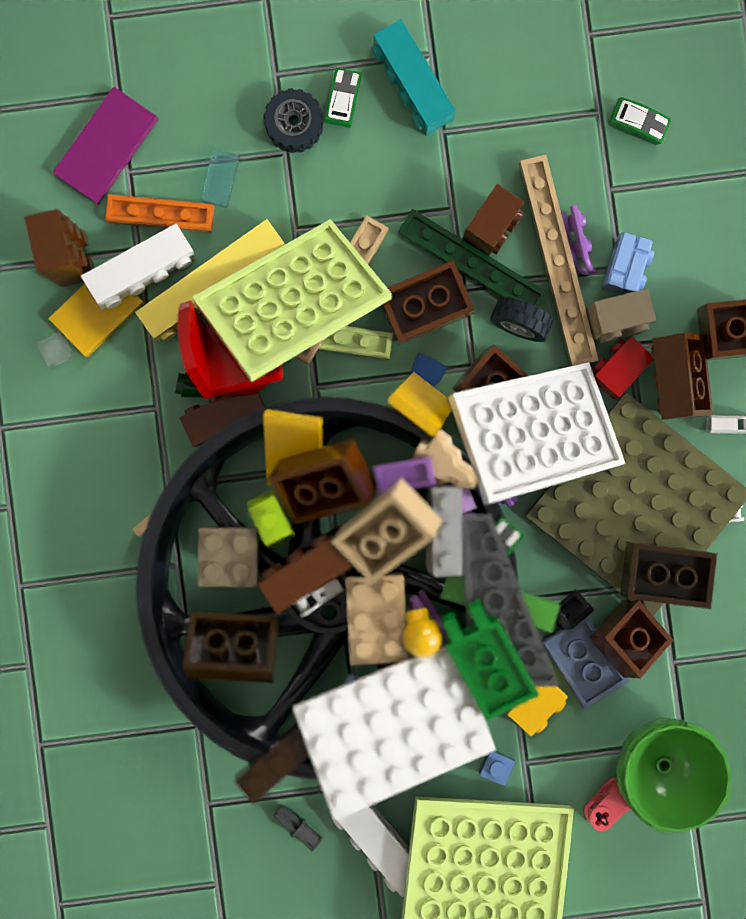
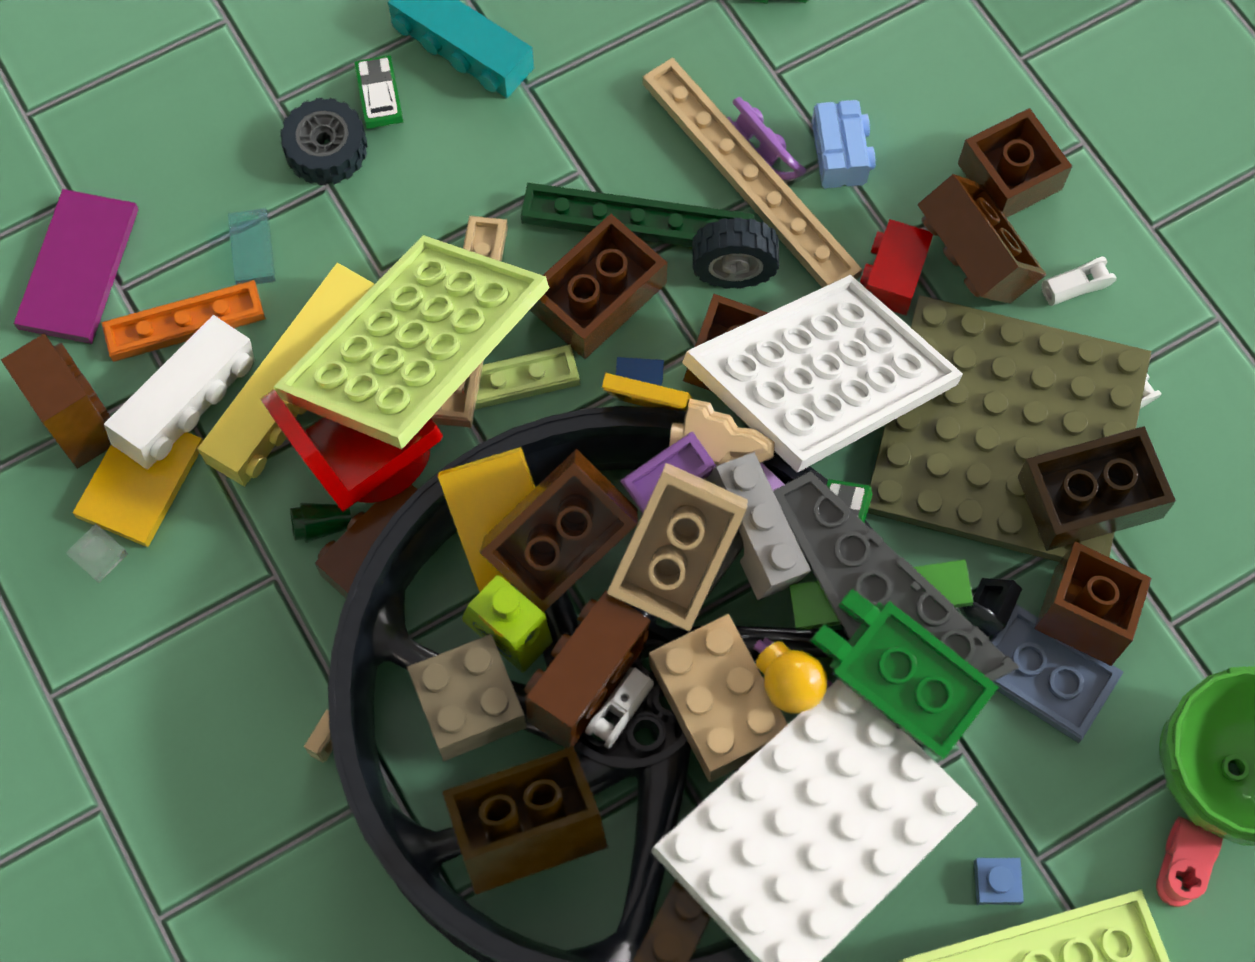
camera: 20 degrees left, 20 degrees down
reddish brown brick [462,184,524,256] -> none
yellow brick [506,687,568,737] -> none
dark tan brick [586,288,656,344] -> none

